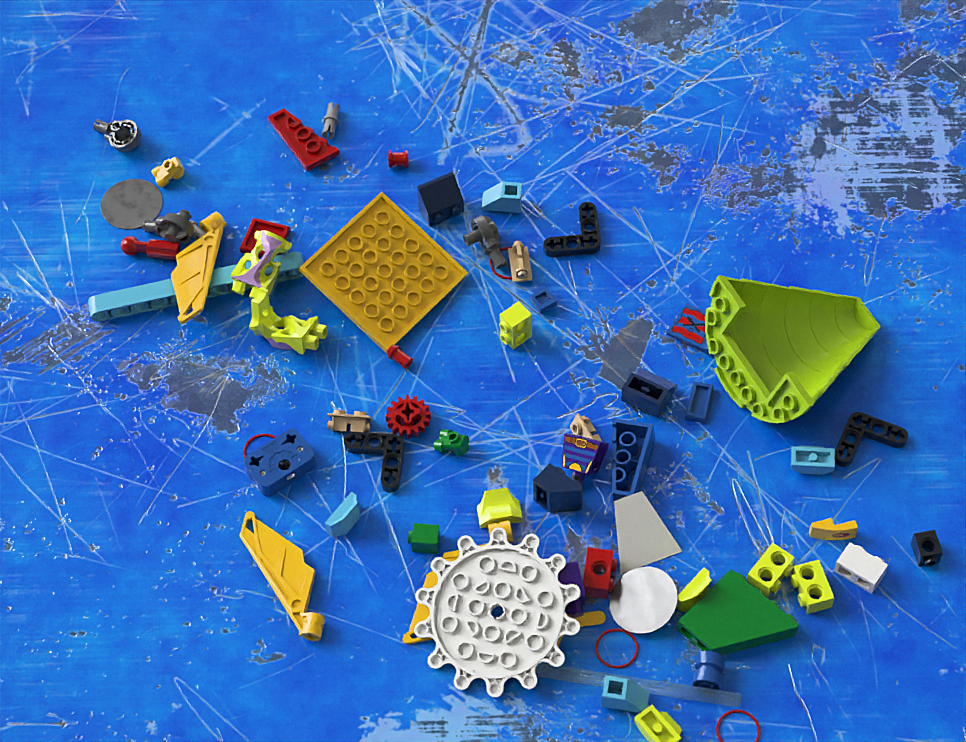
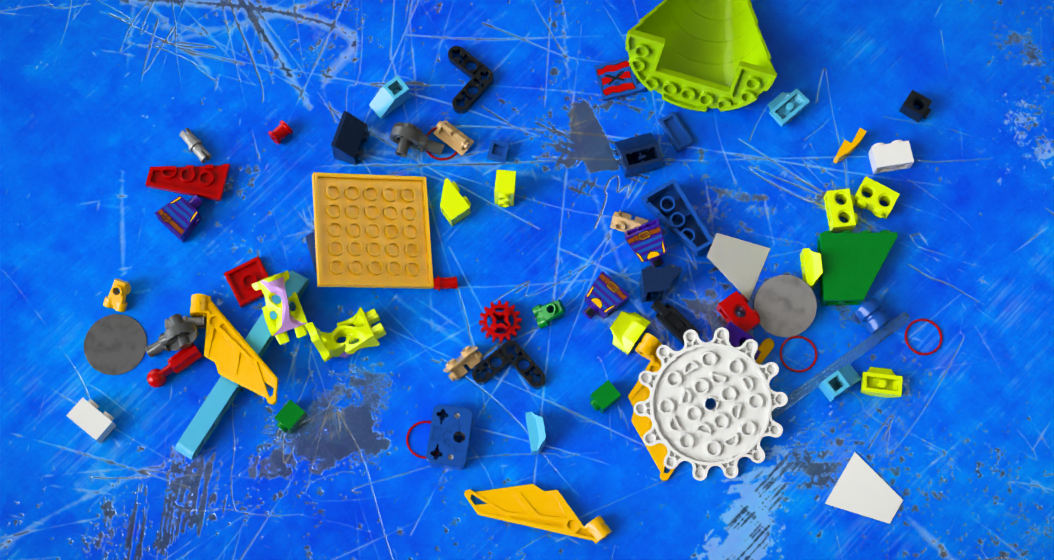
camera: 50 degrees left, 15 degrees up
dark grey pin [93,119,142,152] -> none
black beam [835,412,908,467] -> none
none -> white brick [66,397,116,444]
none -> torso [154,195,203,243]
none -> green brick [274,400,307,434]
none -> neon yellow slope [440,178,471,226]
none -> torso [582,271,630,320]
none -> black hinge [651,299,700,346]

